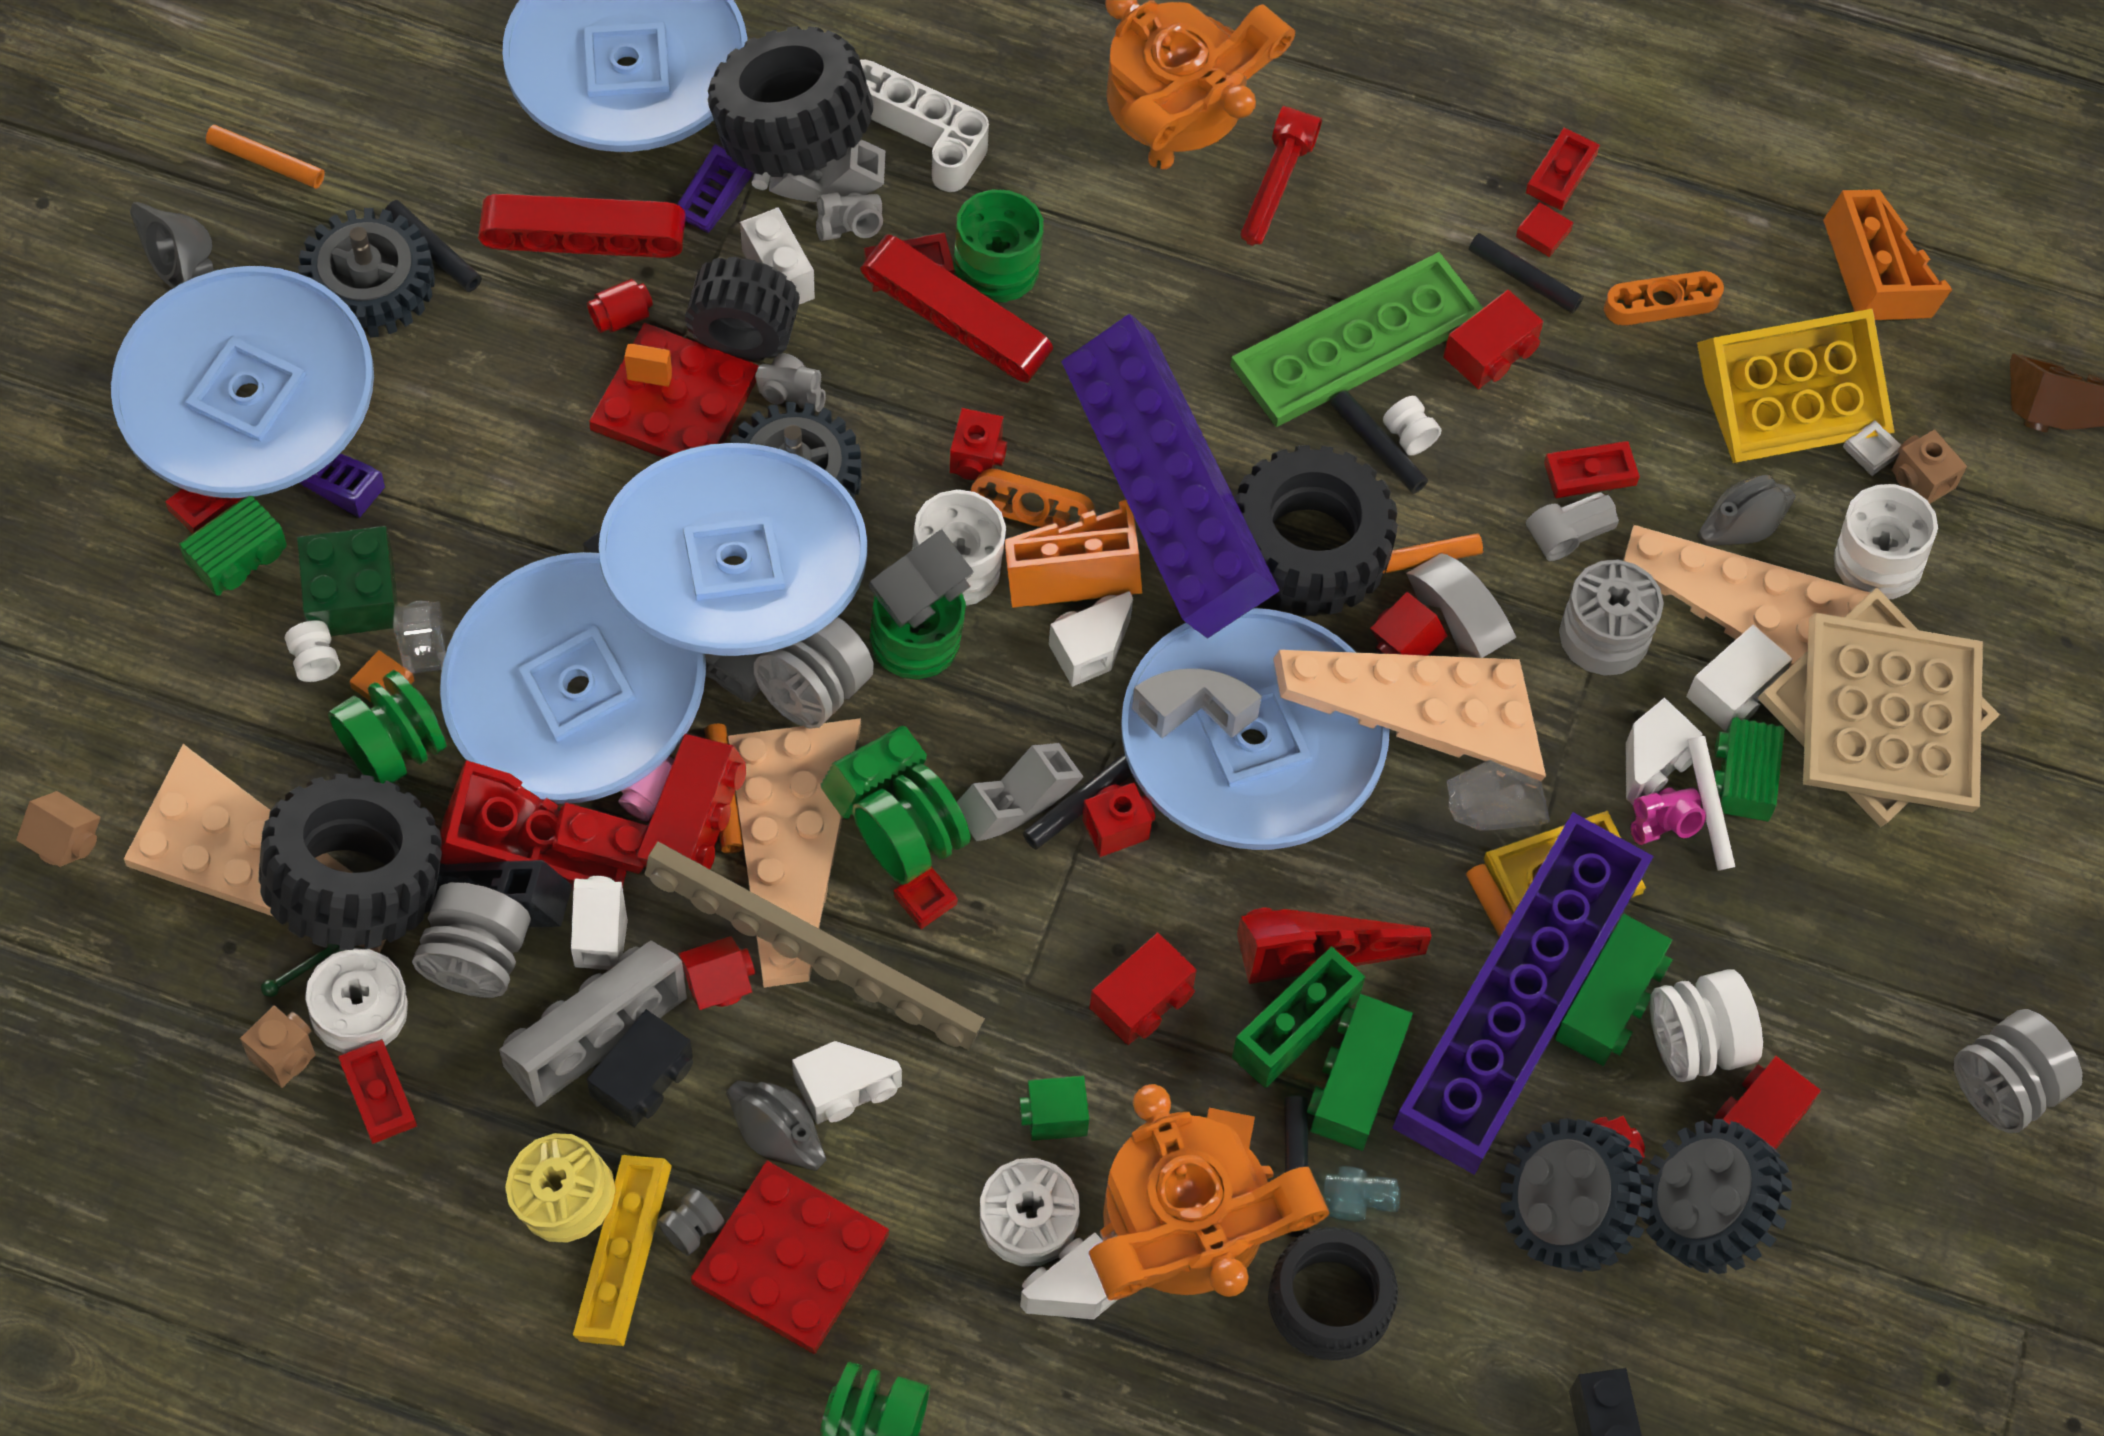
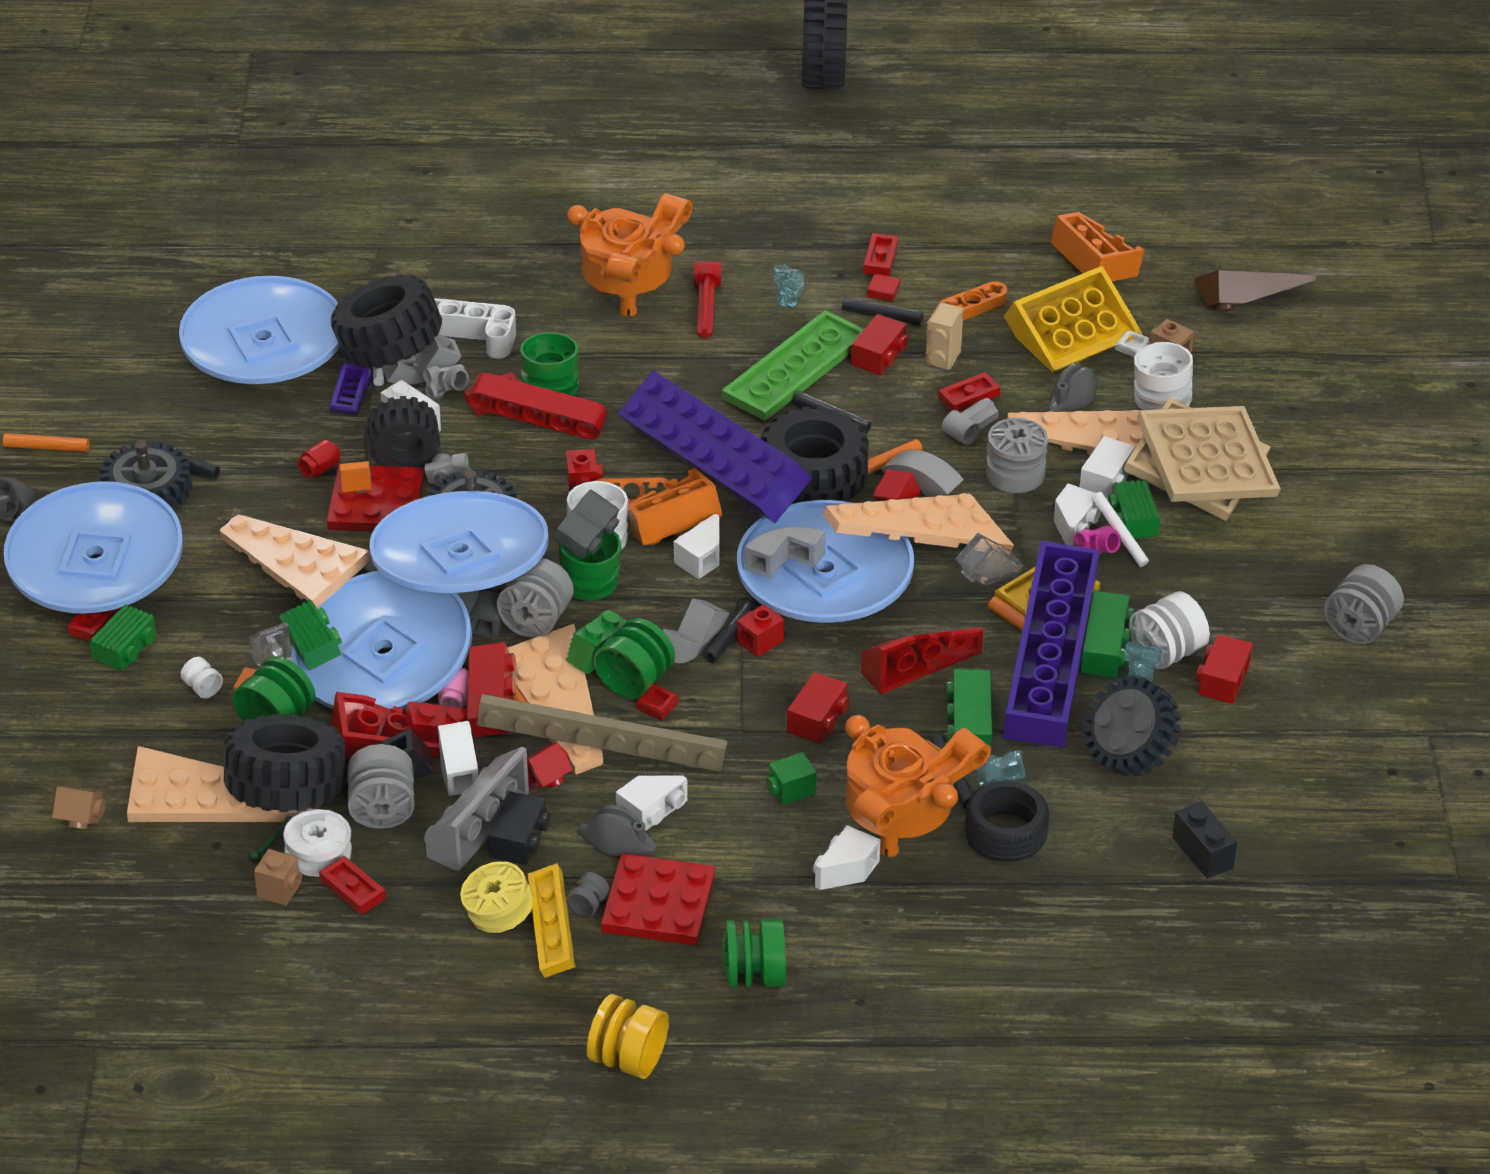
camera: 15 degrees left, 20 degrees down
dark green brick [297,526,400,636] -> none
dark purple slope [299,453,385,518] -> none
red beam [478,194,686,258] -> none
white wheel [980,1158,1080,1266] -> none
green brick [1232,946,1365,1089] -> none
white wheel [1383,396,1442,455] -> none
wheel [1640,1119,1792,1274] -> none
none -> light nougat wing [219,514,372,608]
none -> green brick [279,600,342,671]
none -> clear light blue plate [774,264,805,309]
none -> tan brick [925,302,963,370]
none -> clear light blue plate [1125,641,1162,682]

